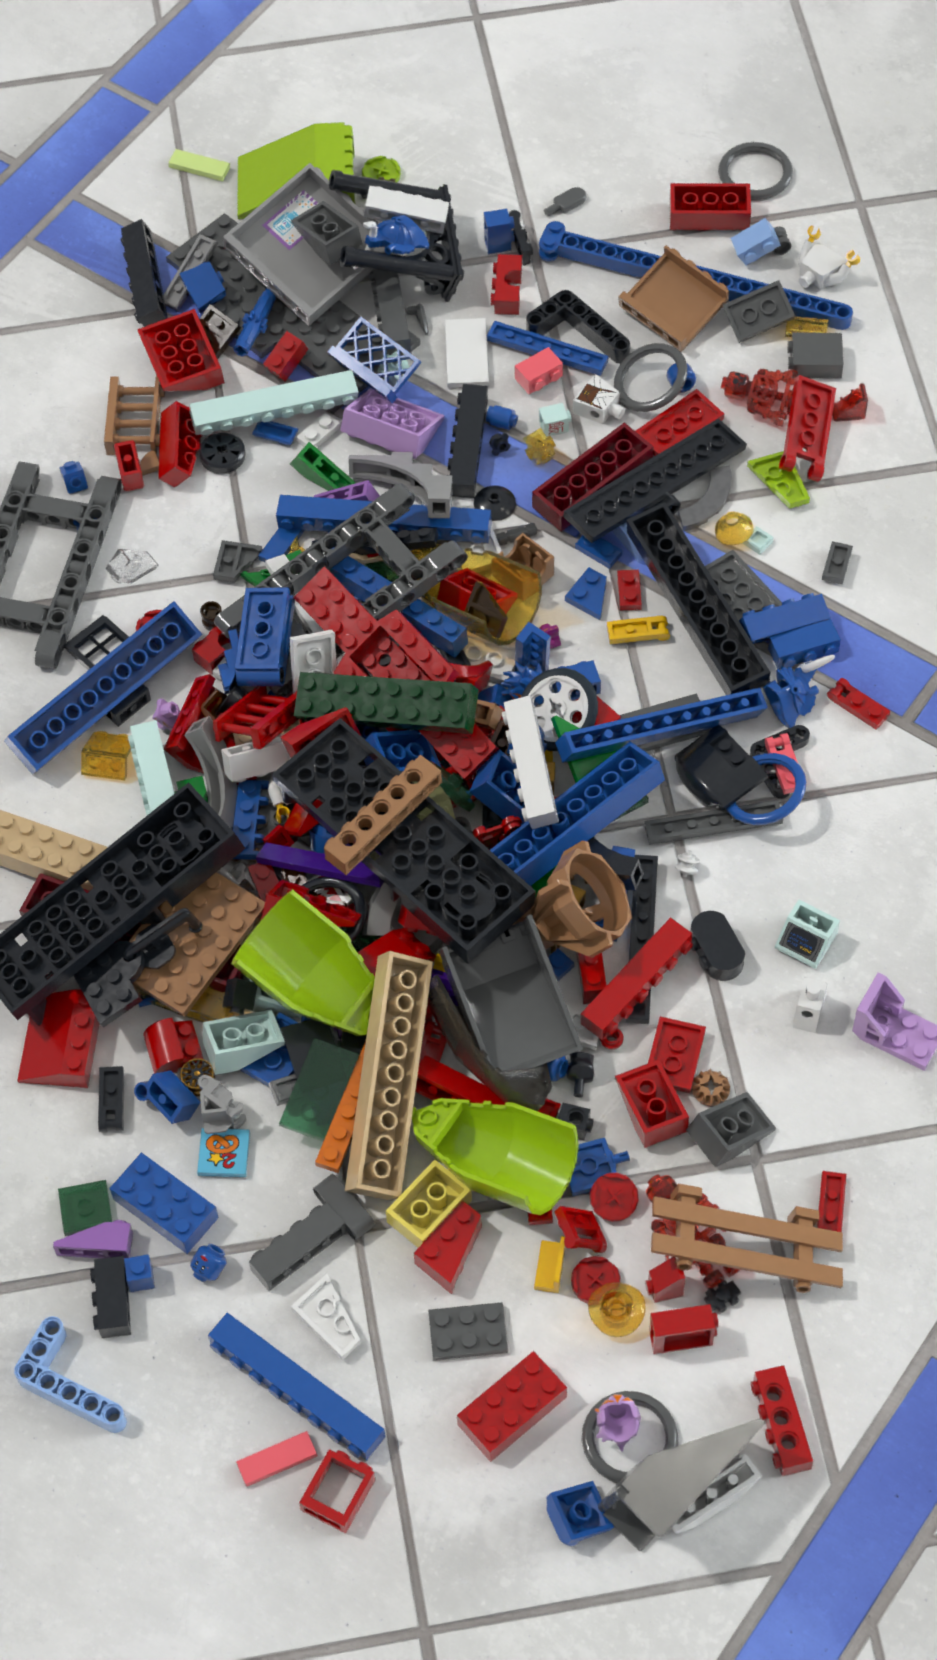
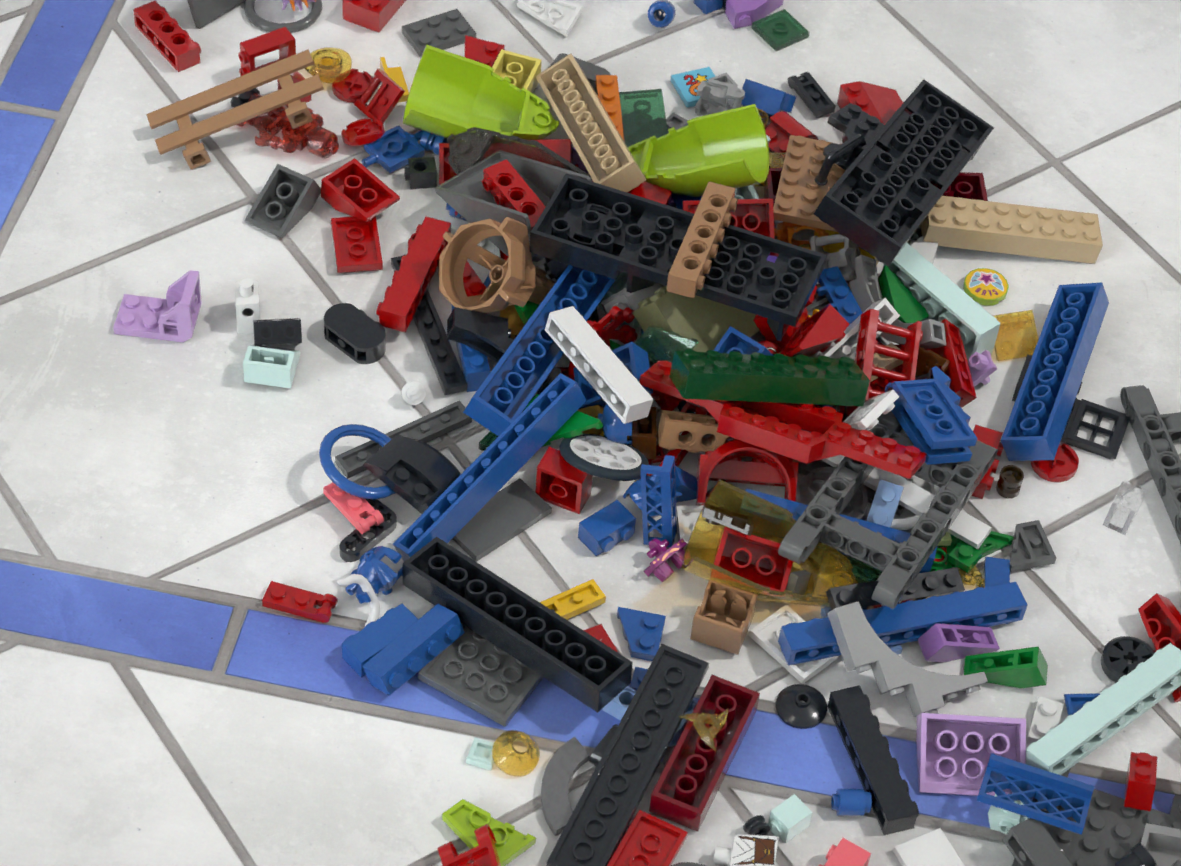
camera: 150 degrees right, 10 degrees down
blue brick [109,1152,219,1254] -> none
dark grey brick [249,1202,346,1291] -> none
black plate [489,433,510,456] -> none
dark grey axle [496,523,537,546] -> none
clear yellow brick [523,428,556,465] -> none
black piece [566,1052,594,1098] -> none
medium nougat gear [692,1069,730,1106] -> none
red tile [817,1171,847,1232] -> none
dark grey plate [822,541,853,585] -> none
none -> black brick [253,318,302,345]
none -> red brick [482,159,546,230]
none -> clear yellow piece [678,709,728,752]
none -> black bush [743,815,770,836]
none -> tile [963,268,1009,306]

